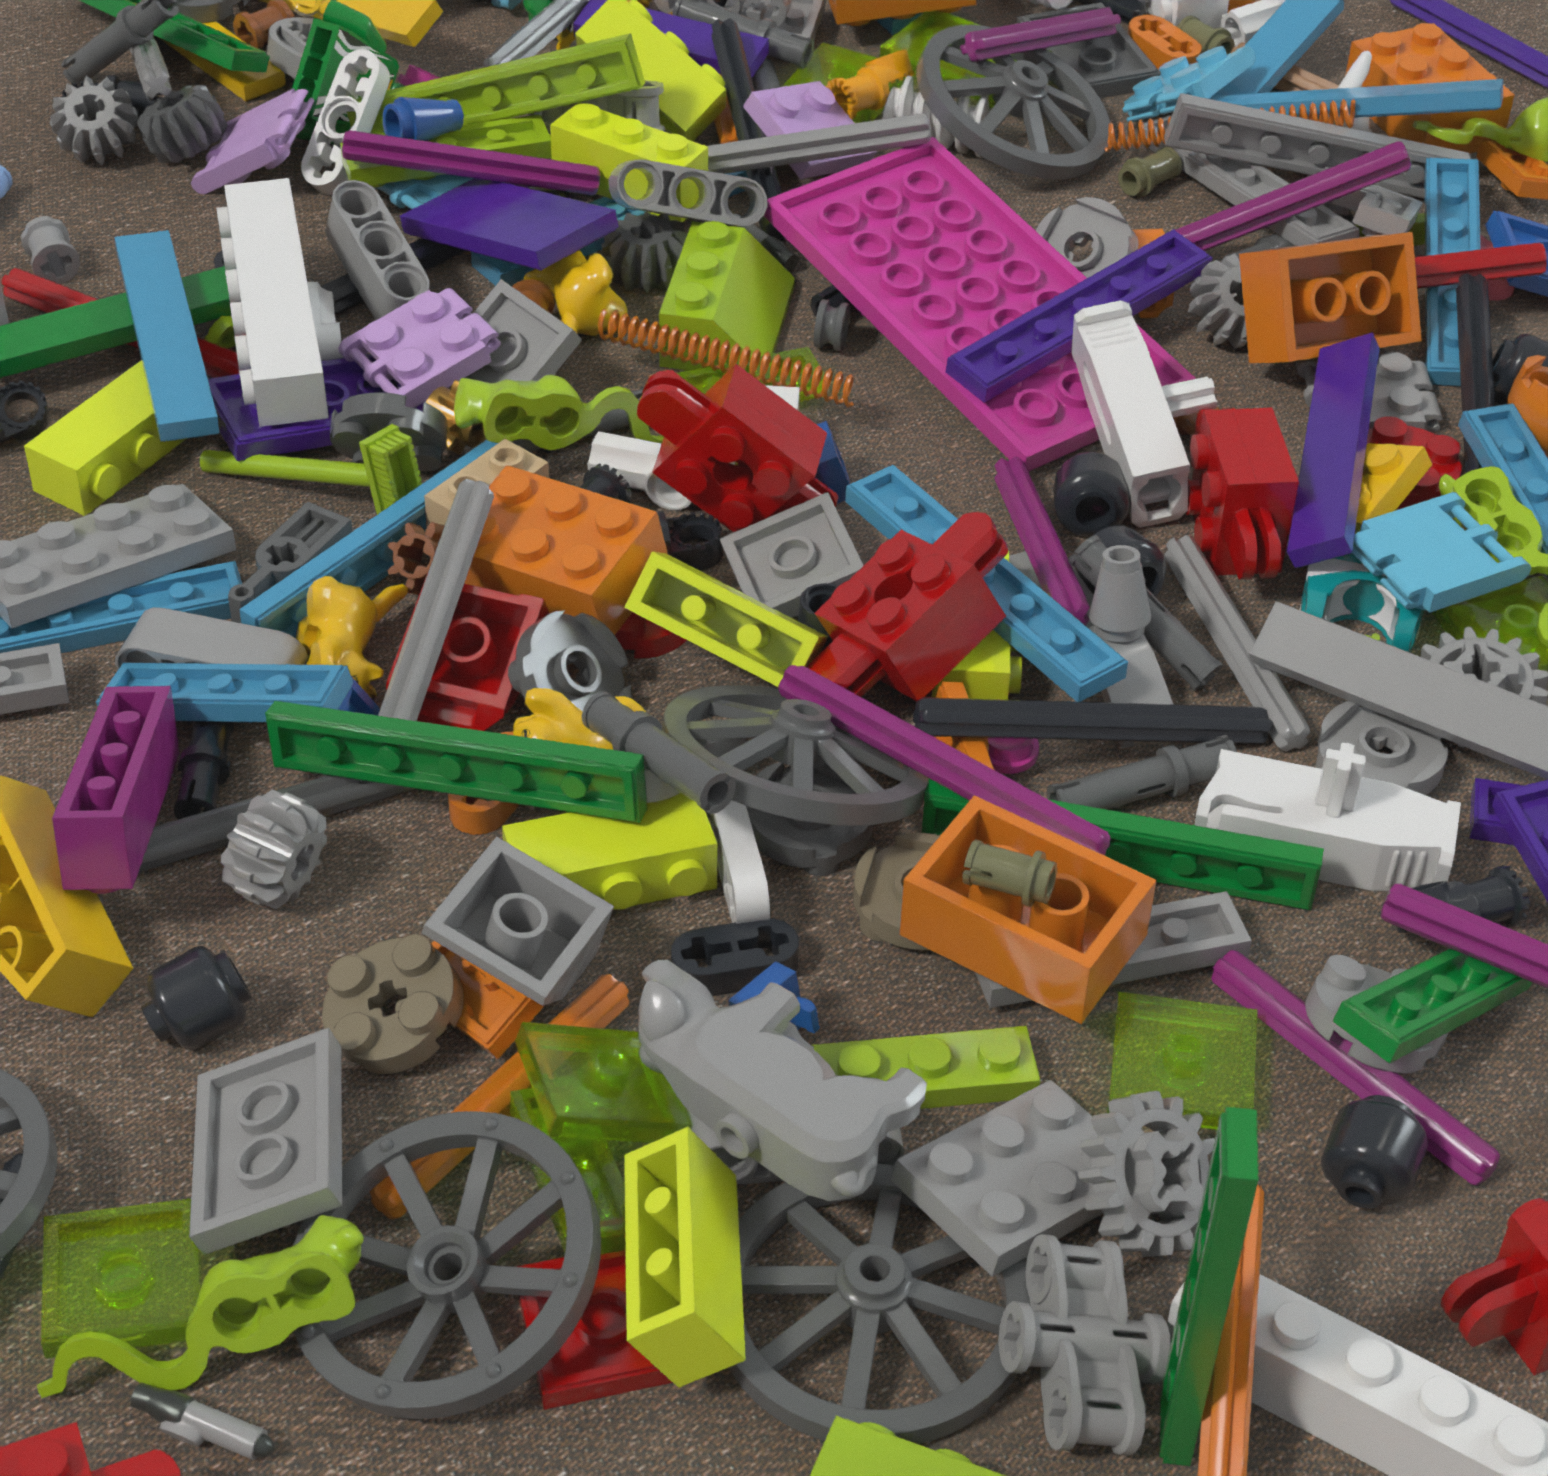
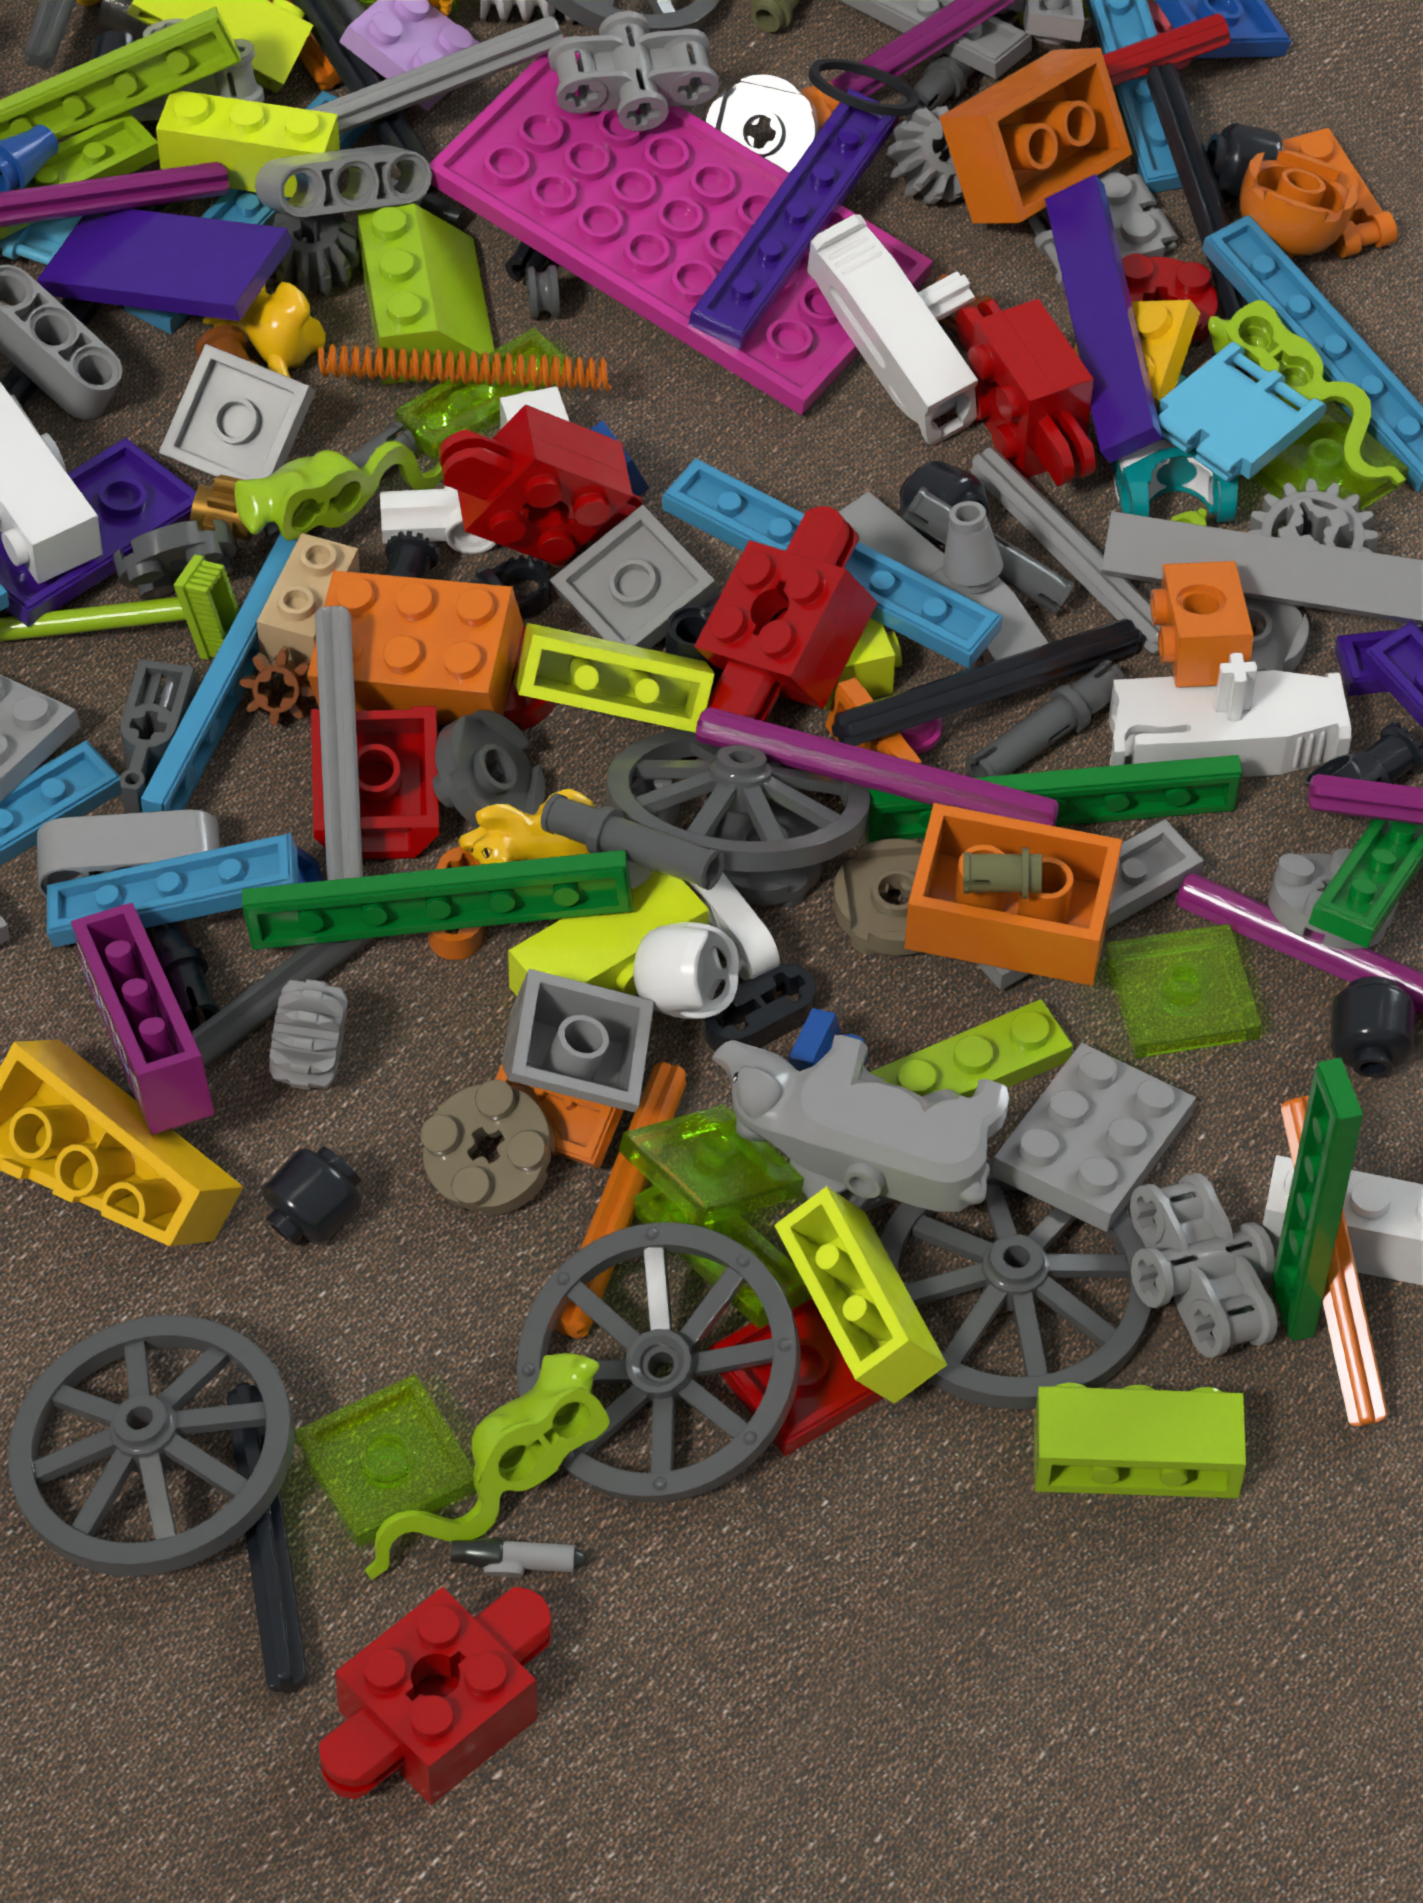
camera: 20 degrees left, 10 degrees up
light grey plate [189,1027,342,1255] -> none
yellow animal [296,576,408,698] -> none
lavender plate [338,288,501,408] -> none
magenta axle [994,456,1090,626] -> none
black head [1053,452,1130,538] -> none
light grey gear [1078,1091,1215,1257] -> none
none -> light grey axle [548,11,719,131]
none -> white helmet [633,922,739,1019]
none -> black piece [808,58,920,116]
none -> orange brick [1150,561,1253,687]

